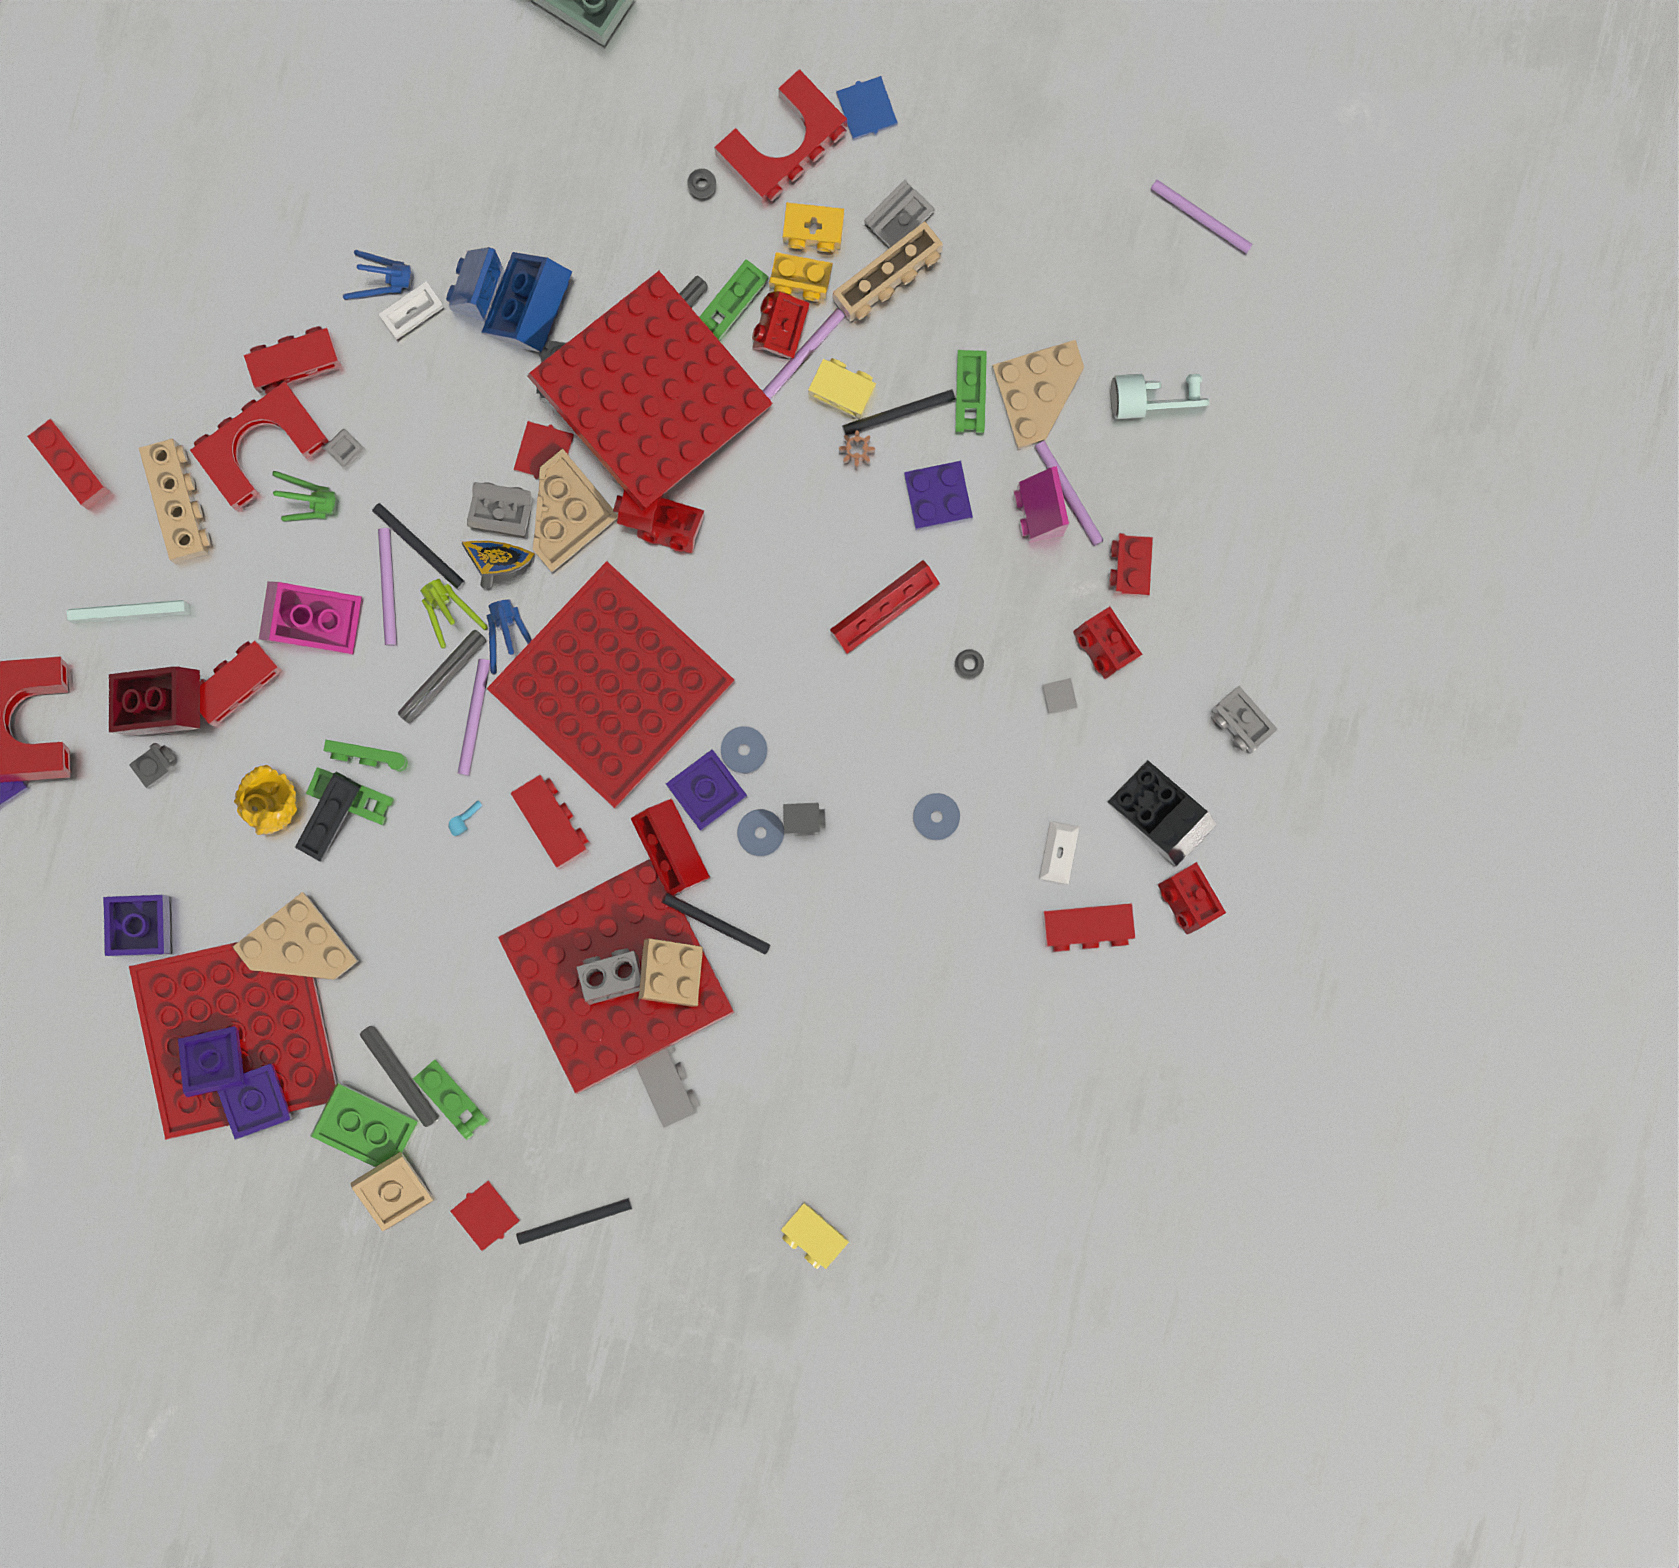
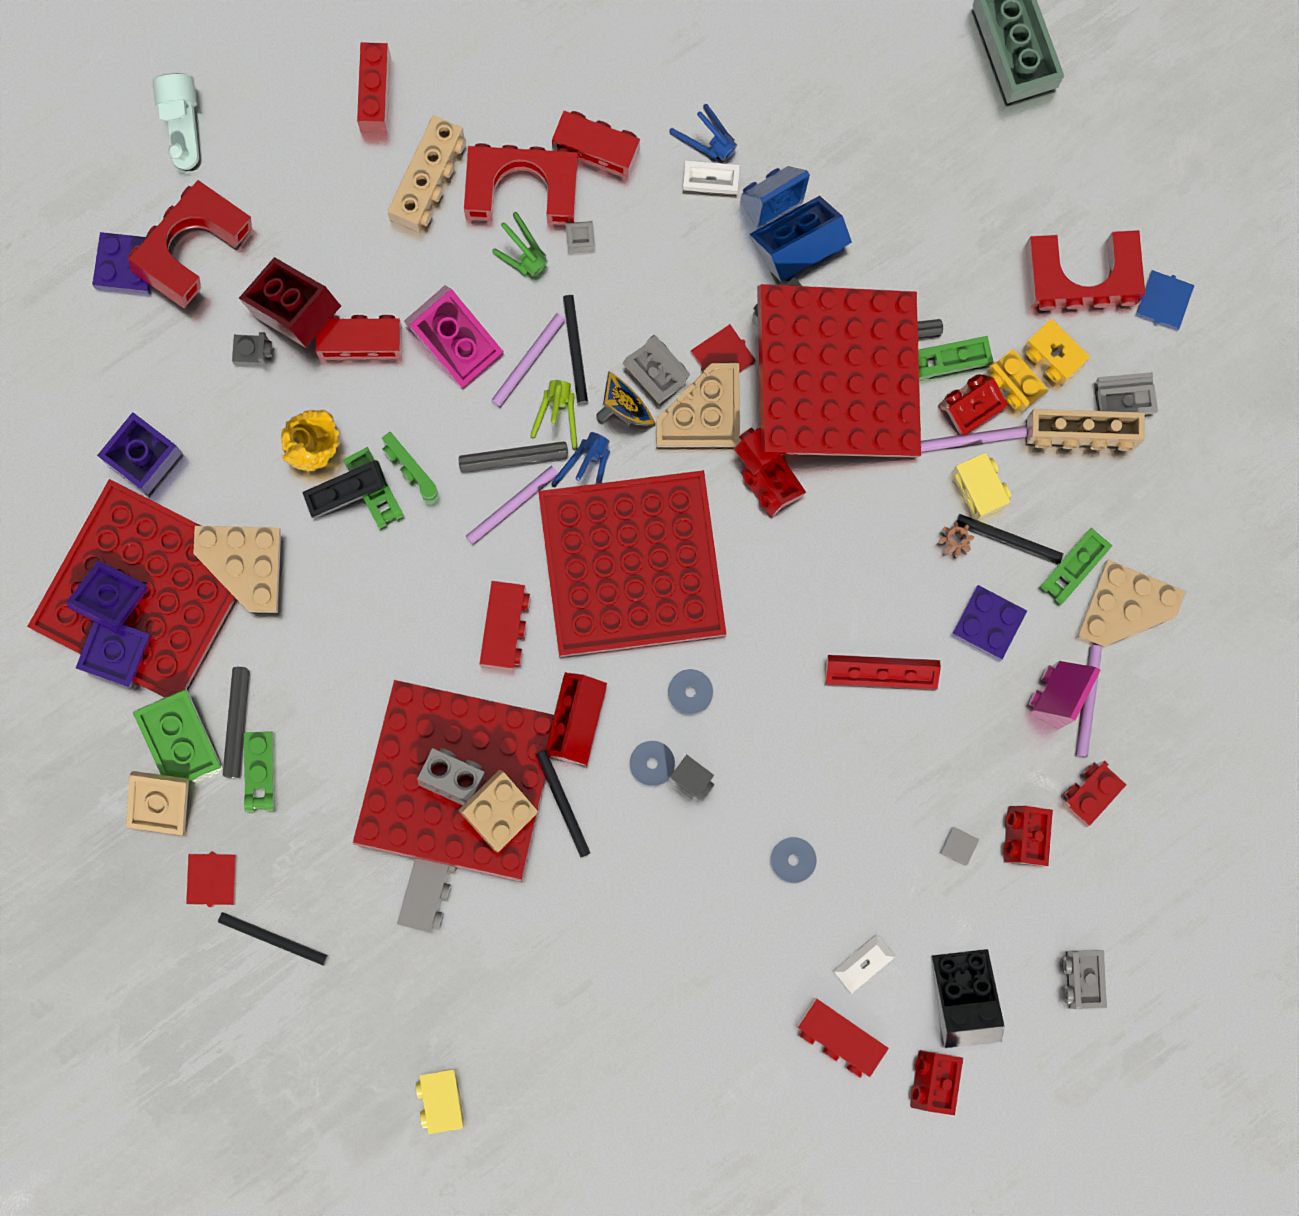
camera: 35 degrees right, 5 degrees down
light aqua tile [67,600,190,624] -> none
medium azure hand [448,800,483,836] -> none
dark purple plate [666,749,748,831] -> none
dark grey plate [687,168,716,198] -> none
dark grey plate [955,649,984,679] -> none
light aqua piece [1111,373,1210,419] -> none

